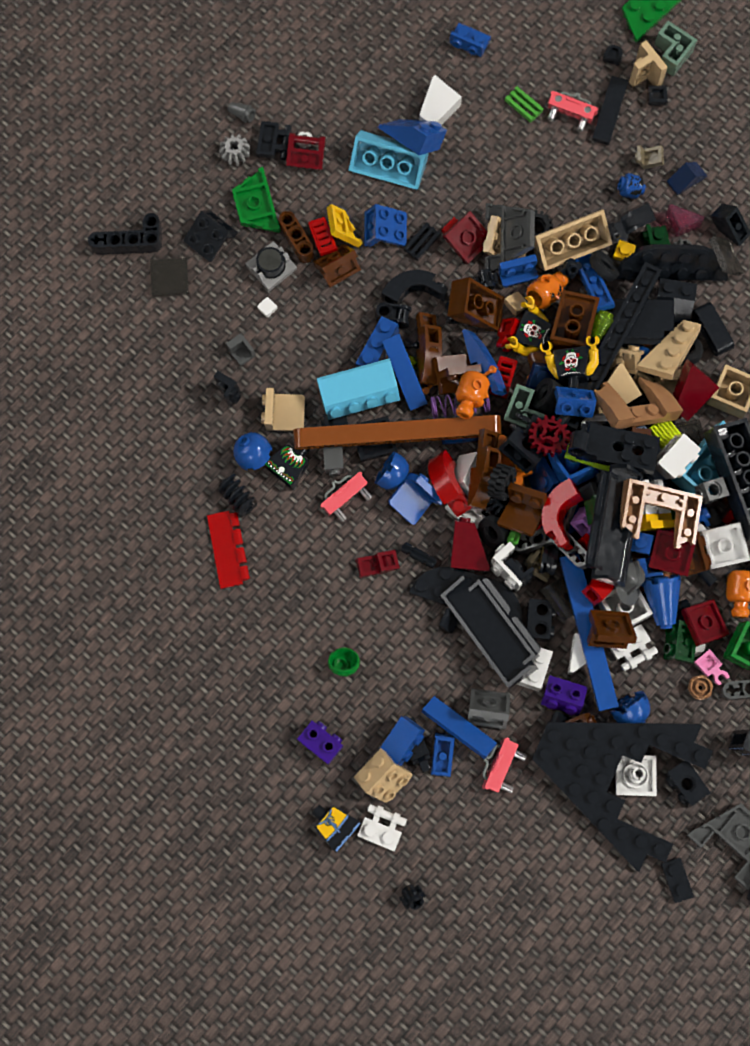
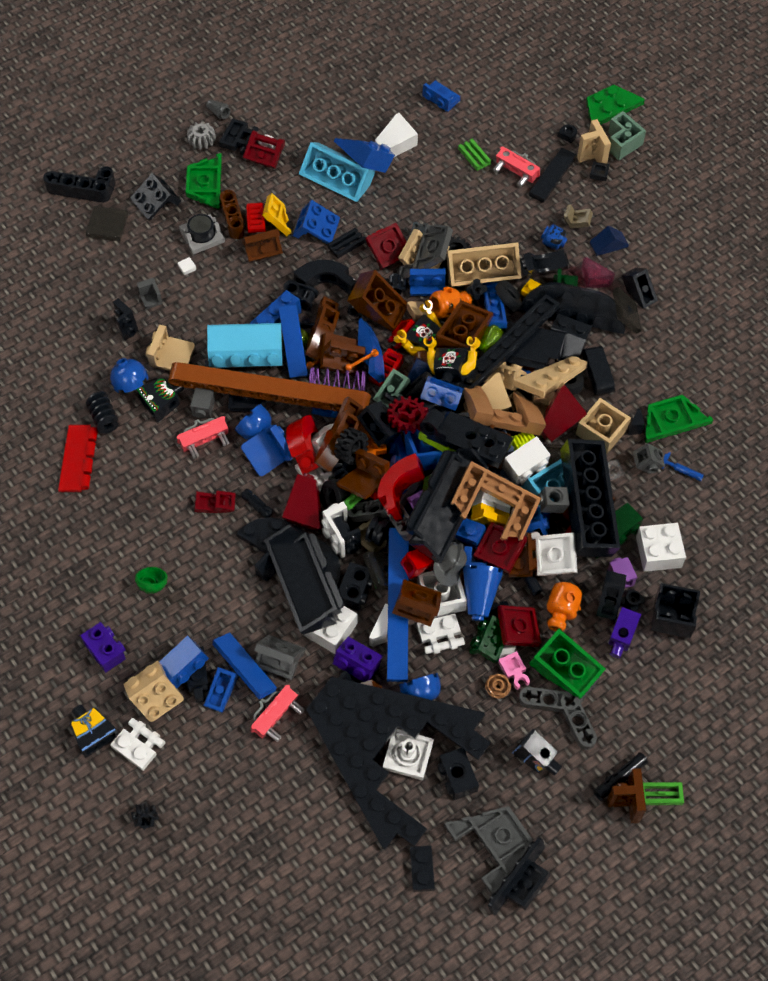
camera: 10 degrees right, 15 degrees down
orange piece [455,371,490,419] -> none

